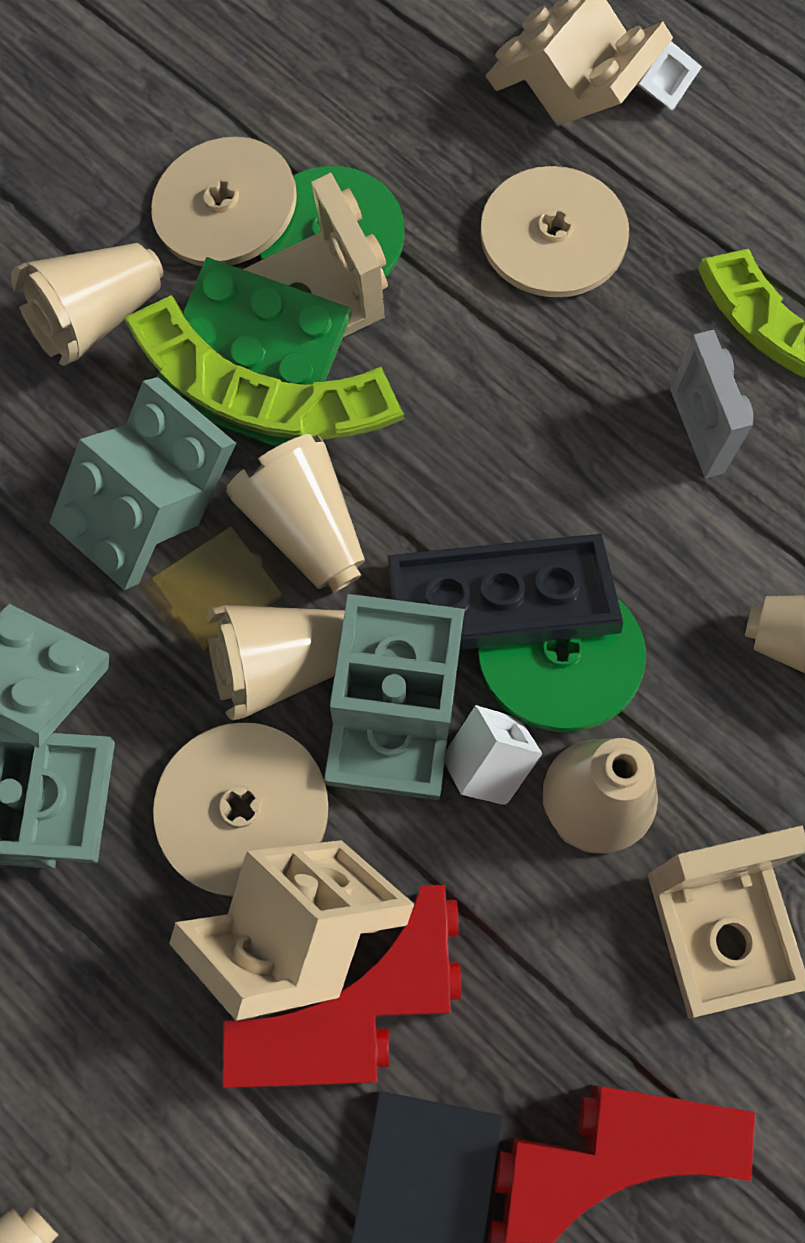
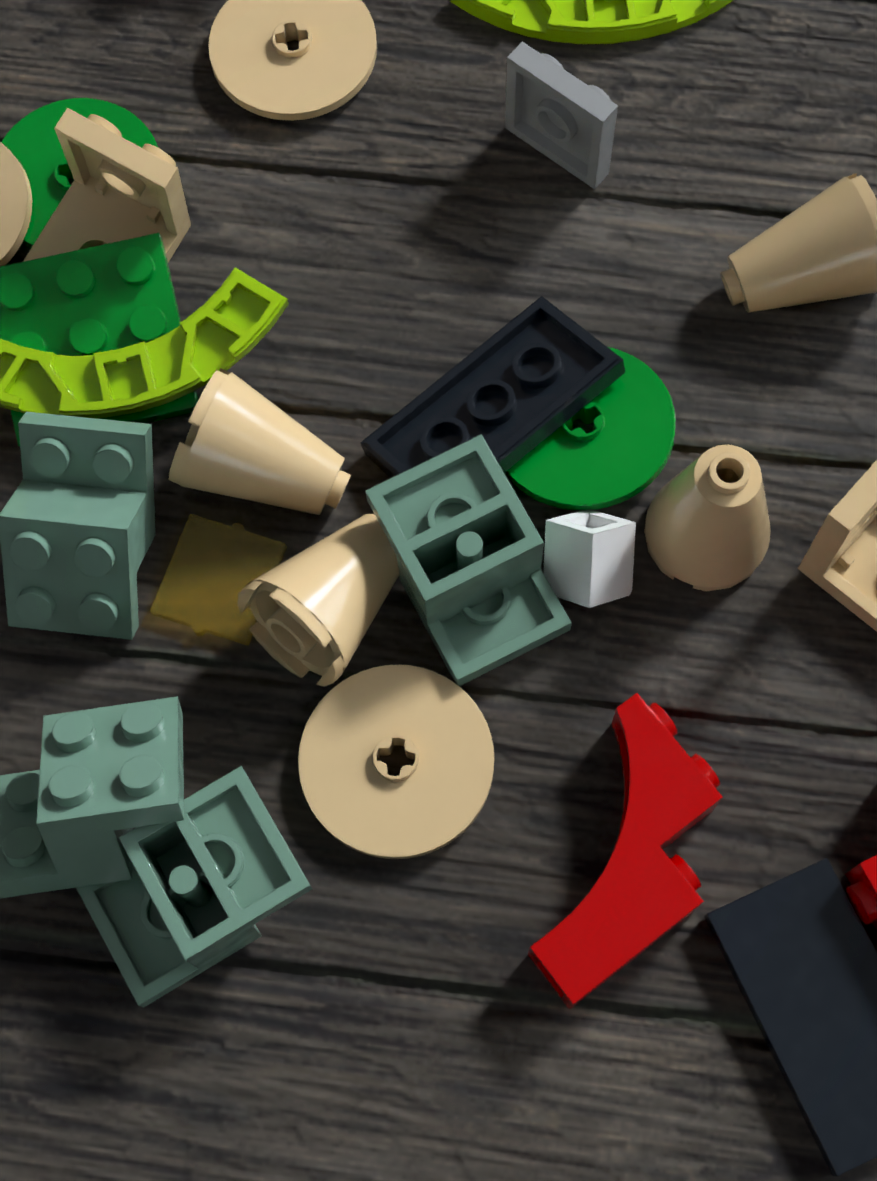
camera: 30 degrees left, 0 degrees up
tan bracket [169,840,414,1021] -> none

